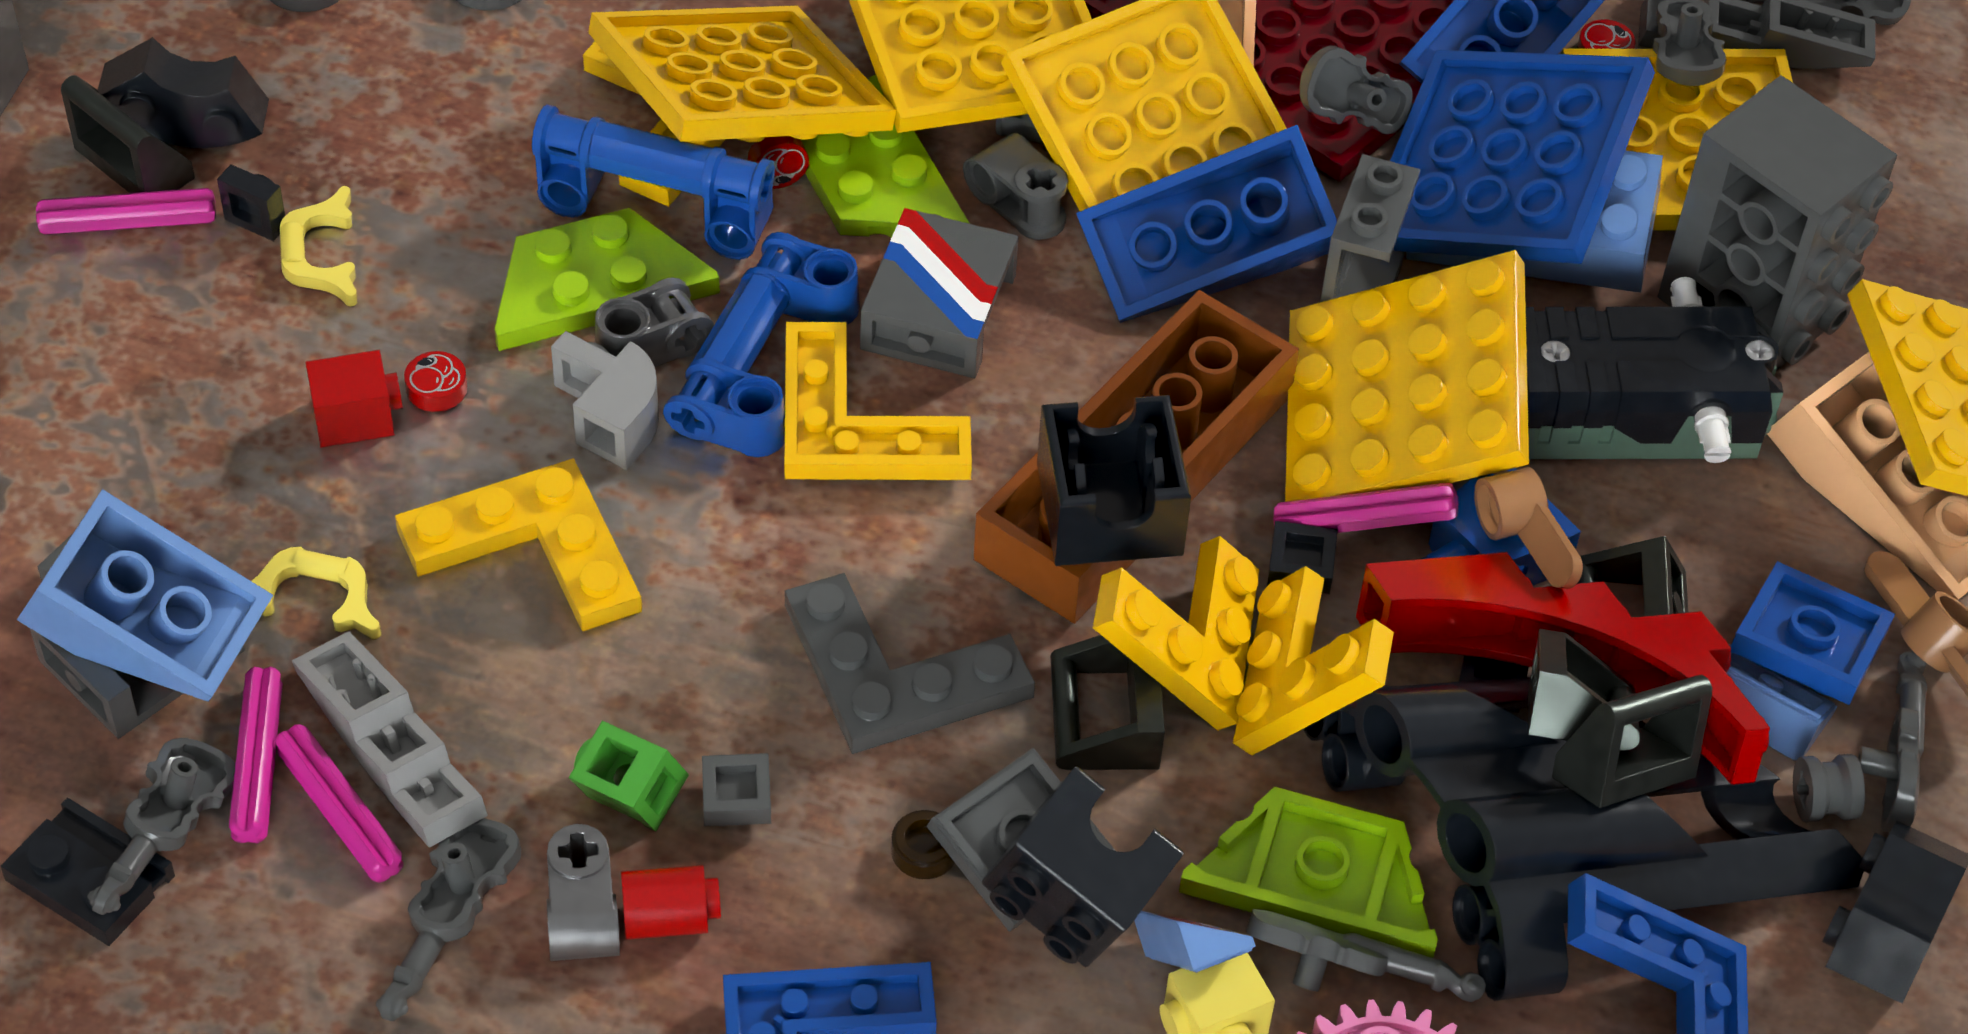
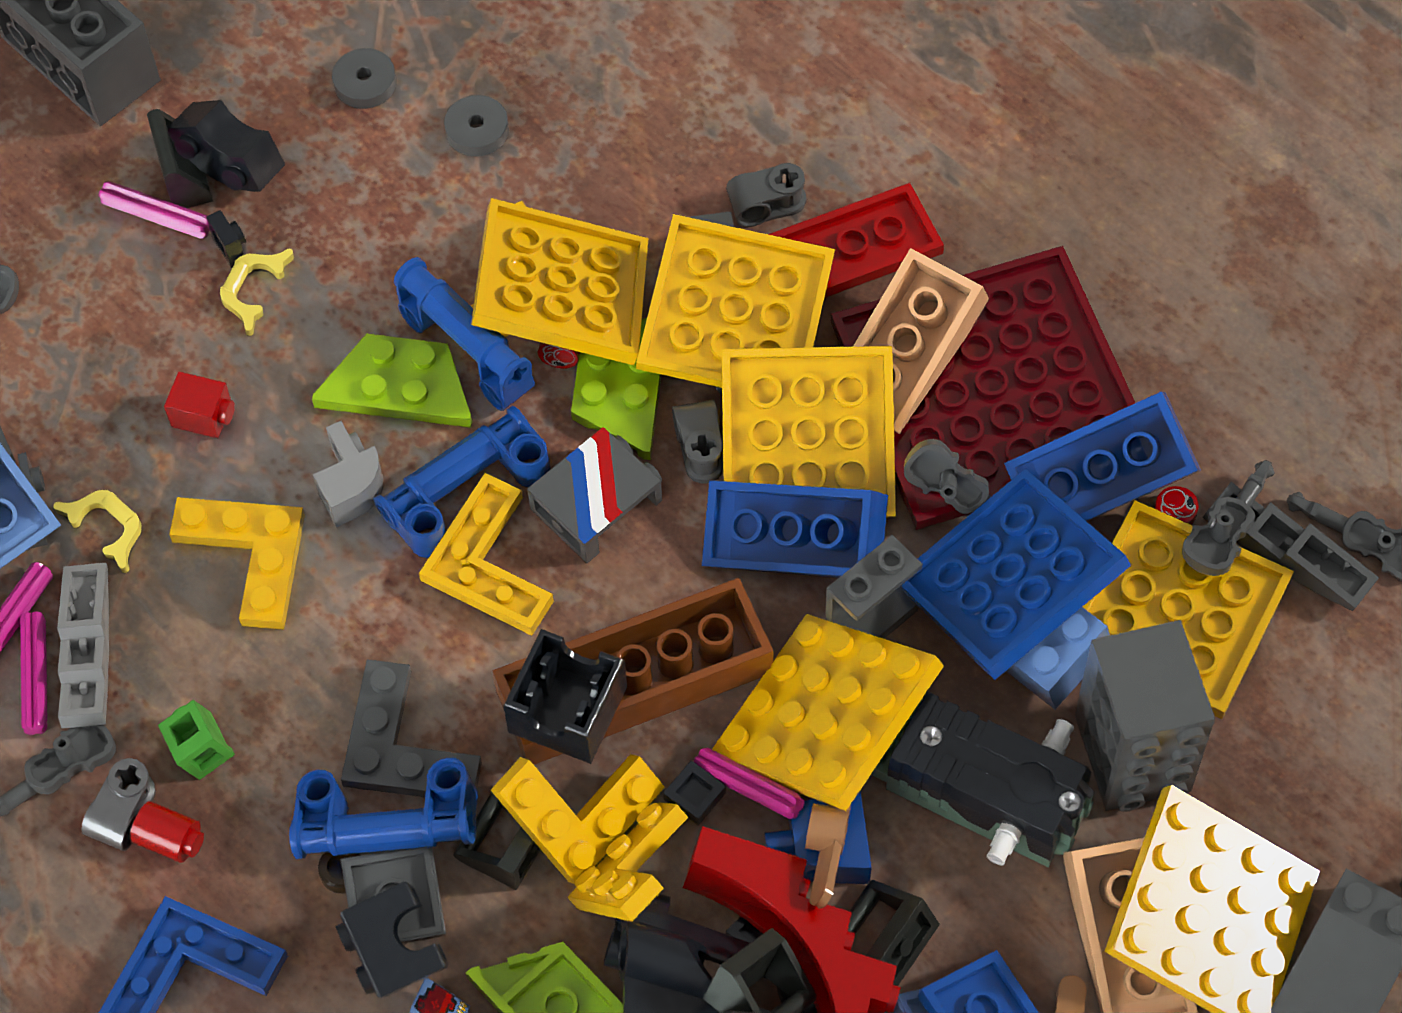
camera: 35 degrees right, 10 degrees up
red tile [404,351,468,412] -> none
flat silver piece [595,277,714,367] -> none
dark grey plate [702,753,771,826] -> none
none -> blue piece [289,757,478,859]

